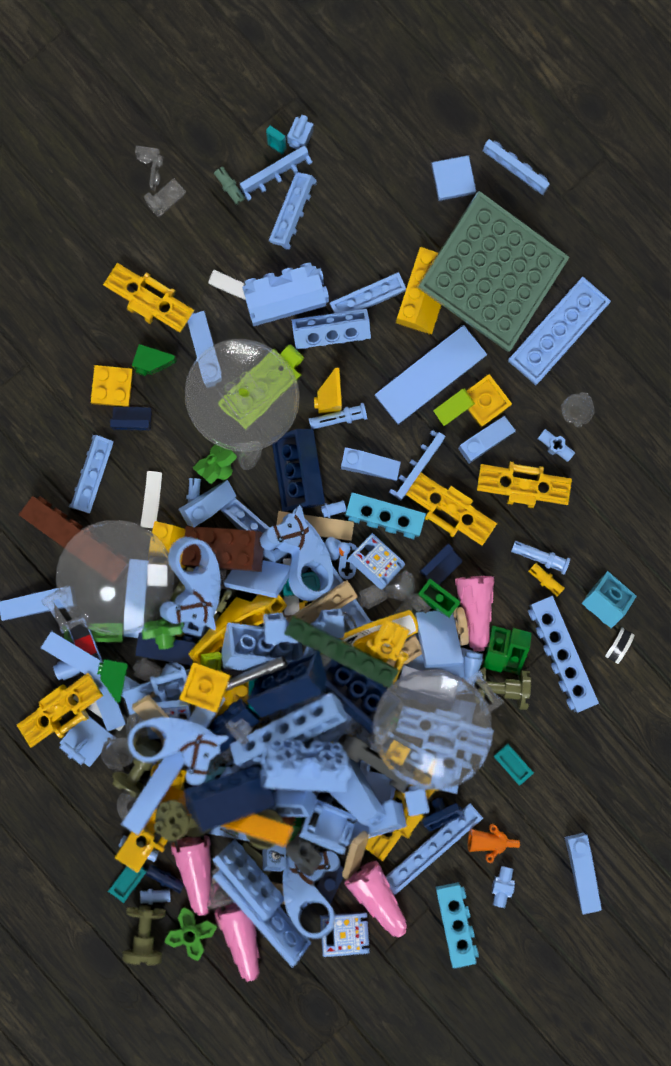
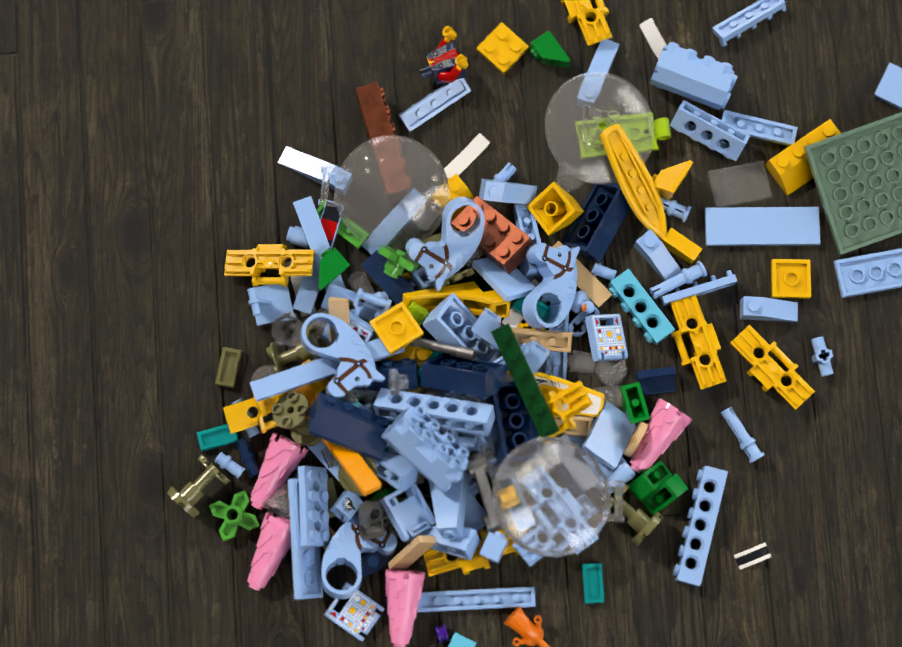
camera: 40 degrees right, 5 degrees down
dark blue panel [110,407,151,431] -> none
bright green plant [193,441,237,484] -> none
dark blue tile [422,798,465,832] -> none
lime tile [433,388,475,426] -> none
yellow pin [528,563,565,597] -> none
clear cap [560,392,595,427] -> none
medium azure slope [582,571,637,628] -> none
none -> olive tile [215,347,242,389]
none -> torso [419,26,468,84]
none -> dark purple bush [435,624,450,644]
none -> yellow slope [526,182,584,236]
none -> yellow piece [600,124,667,240]
none -> light blue pin [649,261,707,299]
none -> yellow panel [661,228,702,265]
none -> clear tile [708,161,772,208]

